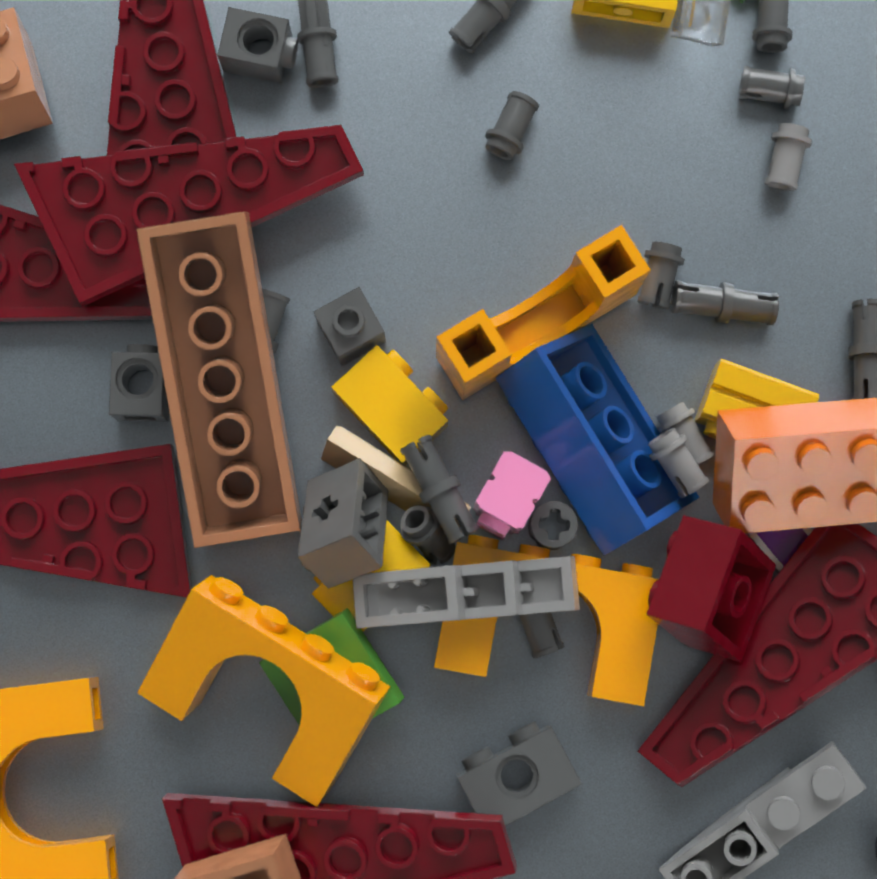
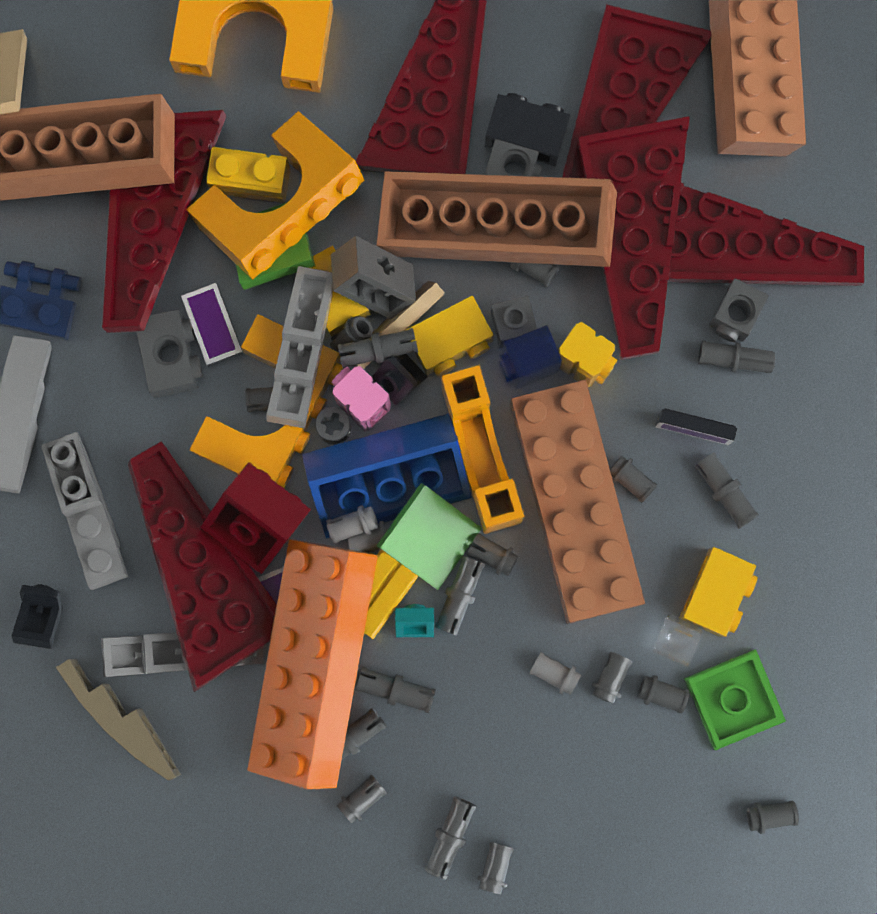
camera: 110 degrees right, 0 degrees up
none -> dark purple tile [181,283,243,367]
none -> yellow brick [207,147,290,203]
none -> black bracket [371,354,428,405]
none -> tile [376,483,482,590]
none -> teal plate [395,604,434,637]
none -> black brick [485,93,570,167]
none -> clear blue brick [498,325,562,389]
none -> nougat brick [510,380,645,624]
none -> yellow brick [555,322,618,387]
none -> black tile [655,408,737,445]

